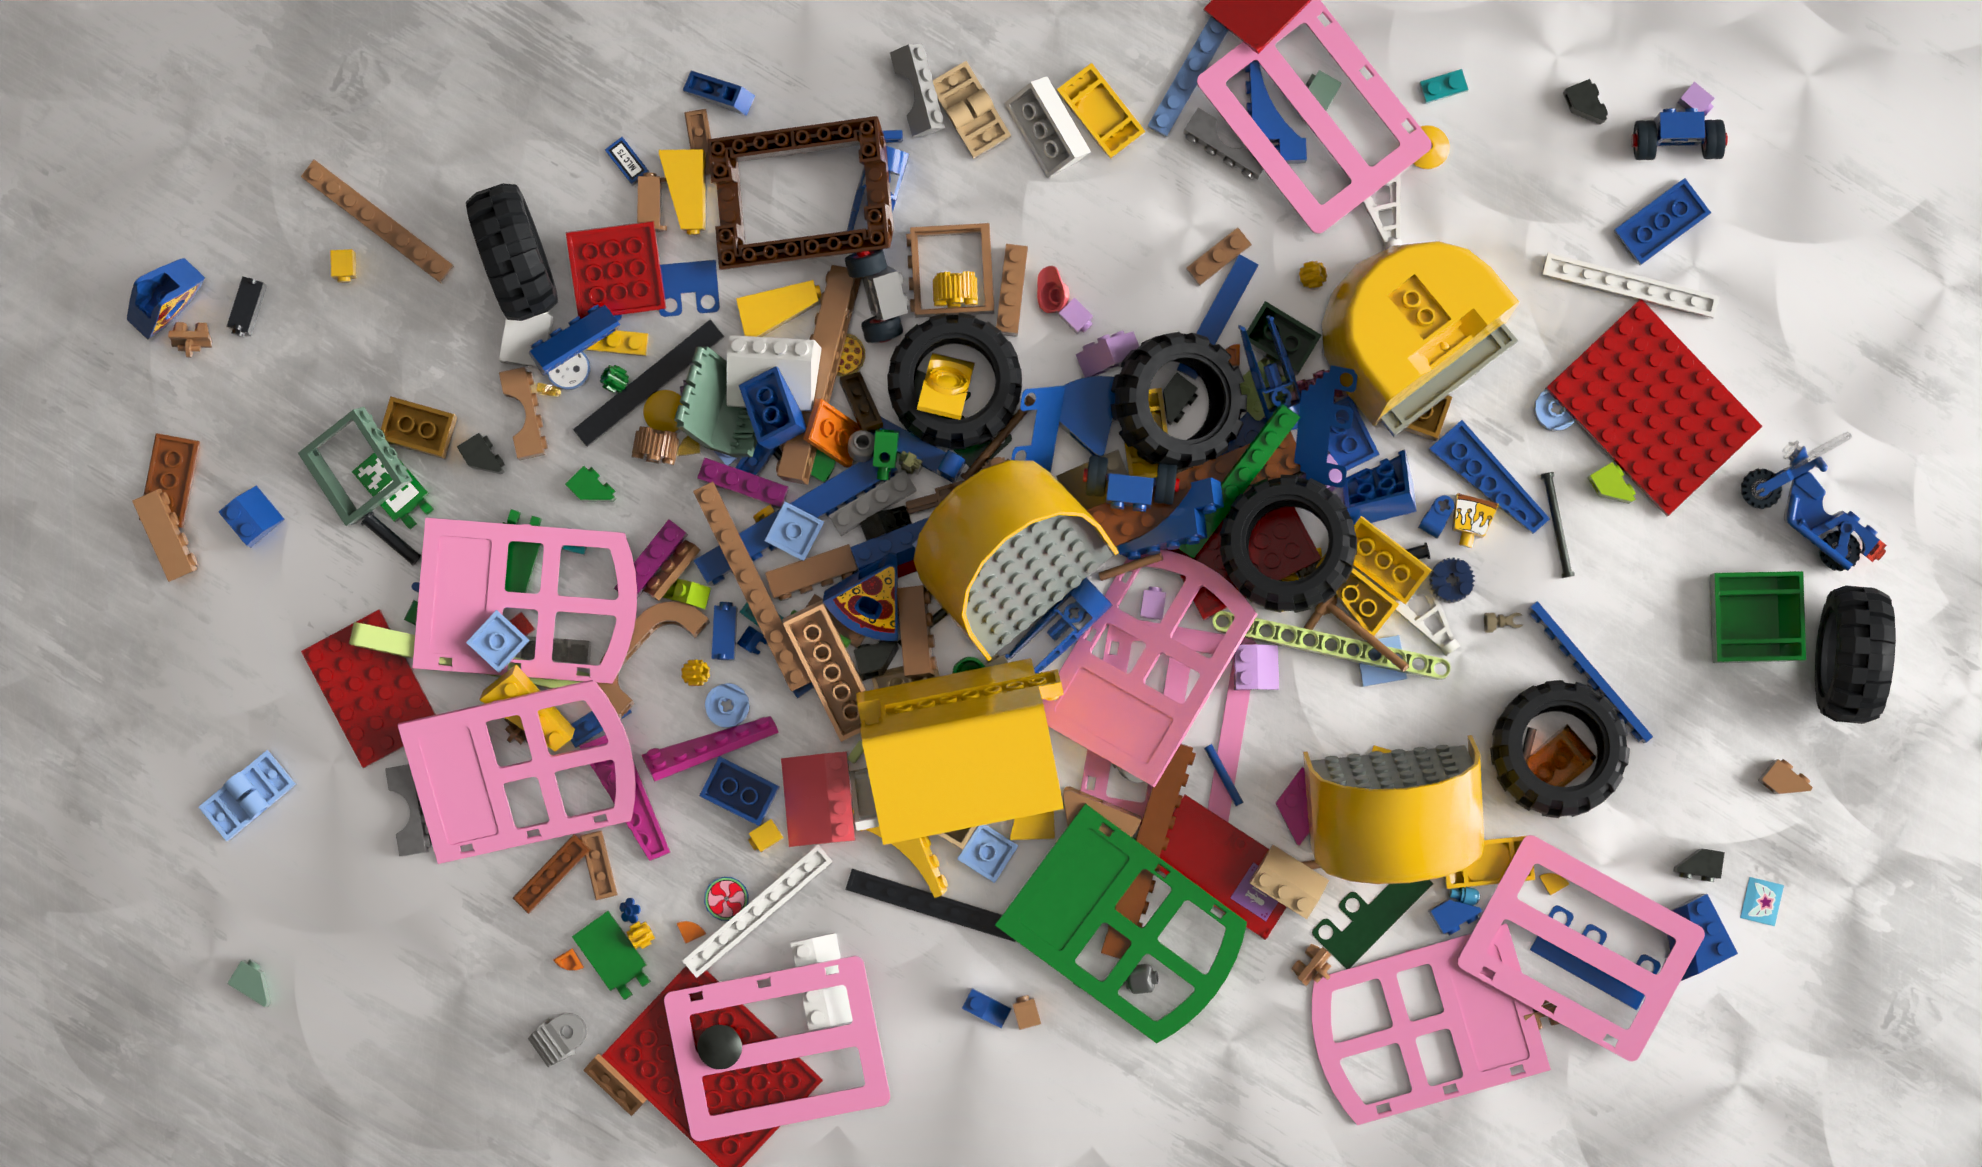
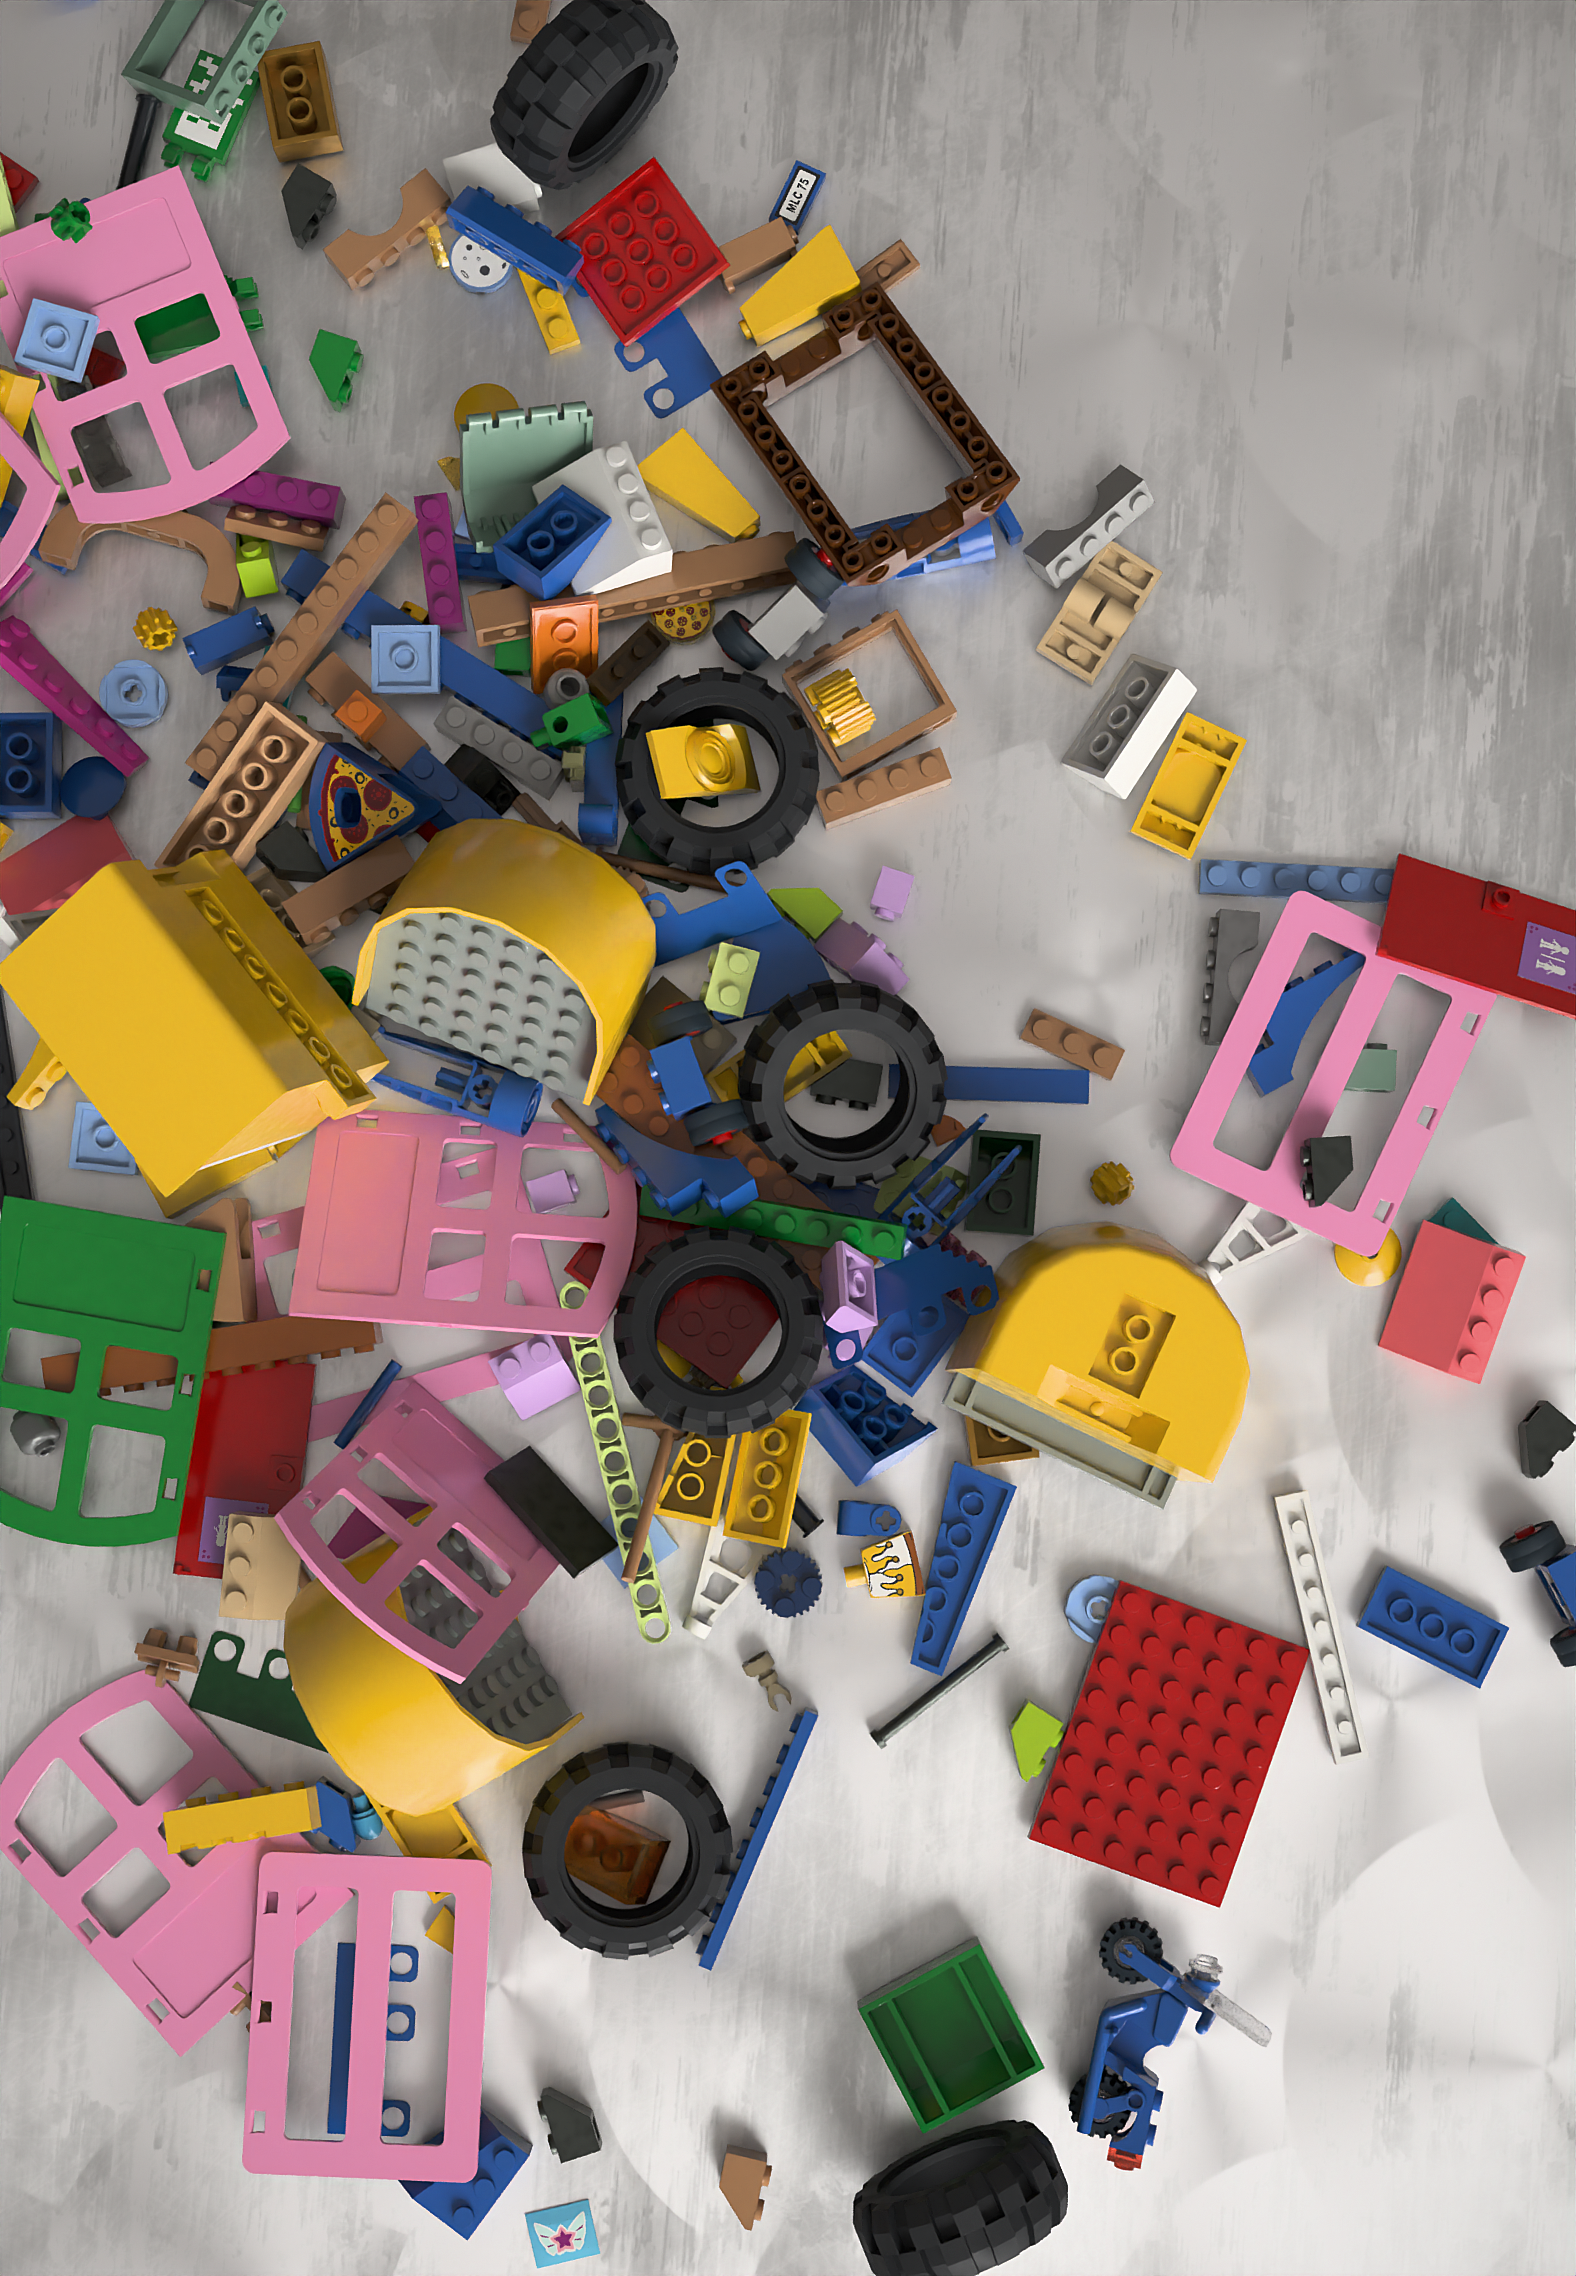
camera: 65 degrees right, 0 degrees up
black tile [573,319,724,447] -> none
green gear [600,365,629,393] -> none
medium nougat brick [632,426,679,465] -> none
blue slope [683,70,755,116] -> none
coral piece [1037,266,1070,313] -> none
none -> green gear [48,198,93,243]
none -> blue dish [60,756,127,820]
none -> yellow wedge [163,1781,322,1855]
none -> bright pink door [274,1381,560,1684]
none -> orange brick [334,689,387,744]
none -> pearl dark grey tile [484,1446,619,1579]
none -> yellowish green bracket [699,942,760,1019]
none -> lime slope [767,888,843,943]
none -> lavender slope [819,1241,878,1333]
none -> pearl dark grey slope [1300,1136,1354,1208]
none -> coral slope [1378,1219,1526,1384]

